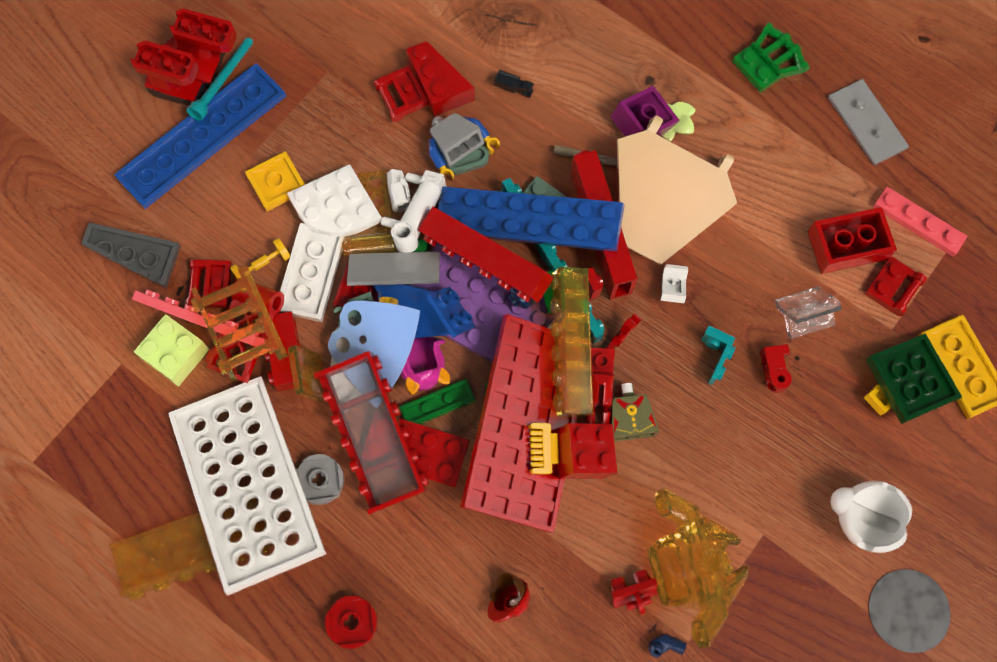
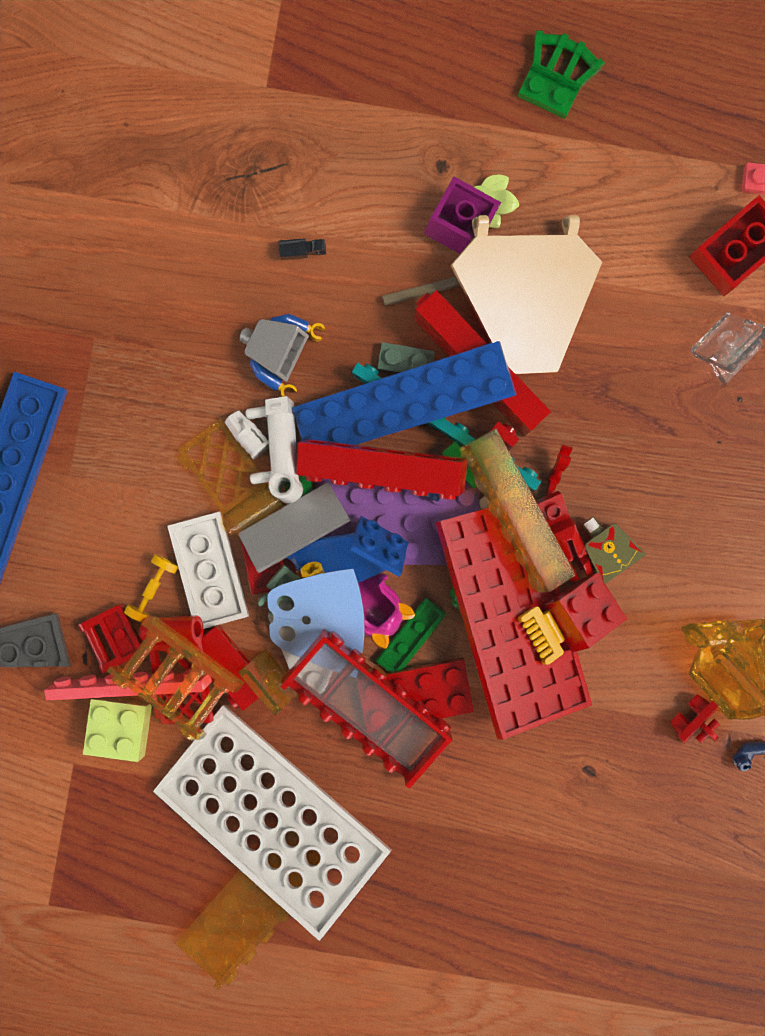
camera: 30 degrees left, 15 degrees up
yellow plate [245,151,305,212] -> none
white plate [287,164,382,237] -> none
light grey plate [296,454,345,505] -> none
red plate [325,596,378,649] -> none
red plate [373,65,429,122] -> none
red wedge [406,41,475,117] -> none
sand green tile [445,145,489,175] -> none
red piece [487,573,531,623] -> none
white bracket [661,264,688,303] -> none
teal bracket [701,326,736,385] -> none
red leg [759,344,792,393] -> none
light grey piece [828,79,909,166] -> none

